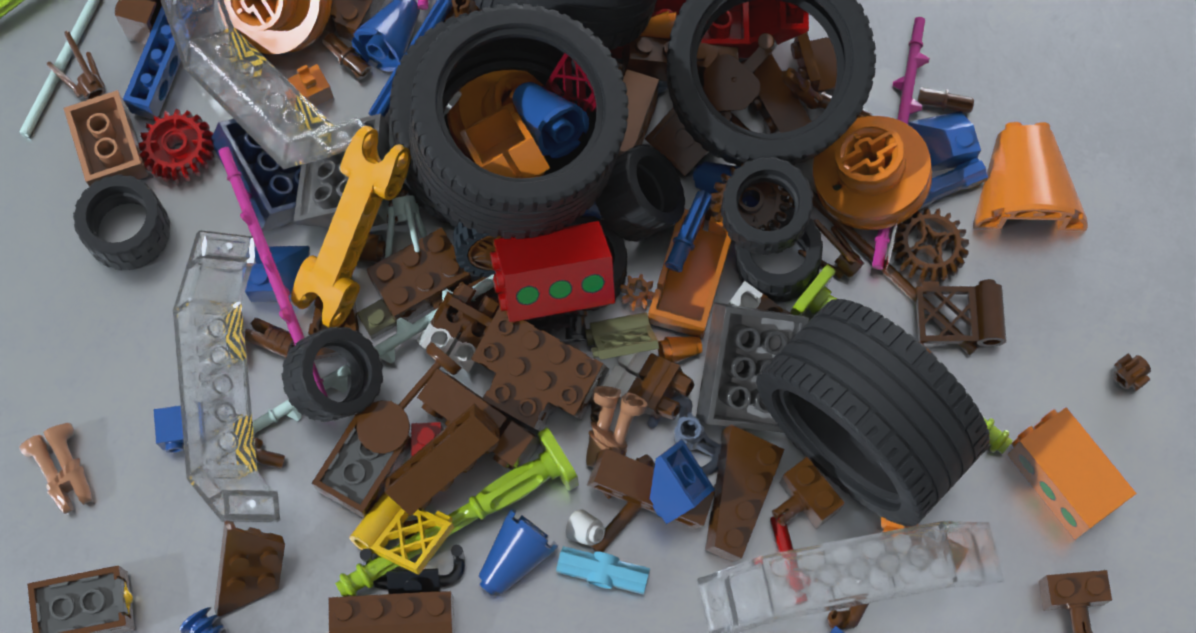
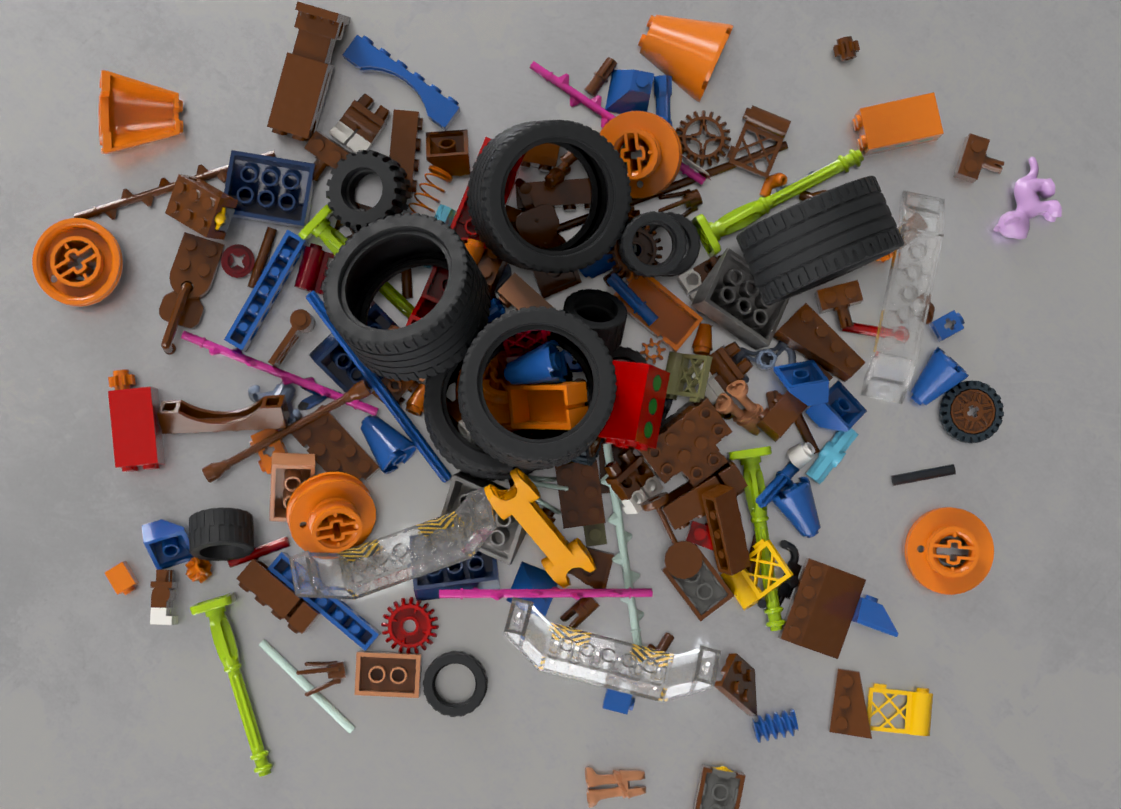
camera: 70 degrees left, 15 degrees up
black tyre [281,327,383,422] -> none
orange brick [287,64,334,107] -> none
reddish brown axle [322,33,372,80] -> none
none -> blue axle [755,461,800,508]
none -> blue slope [805,380,867,432]

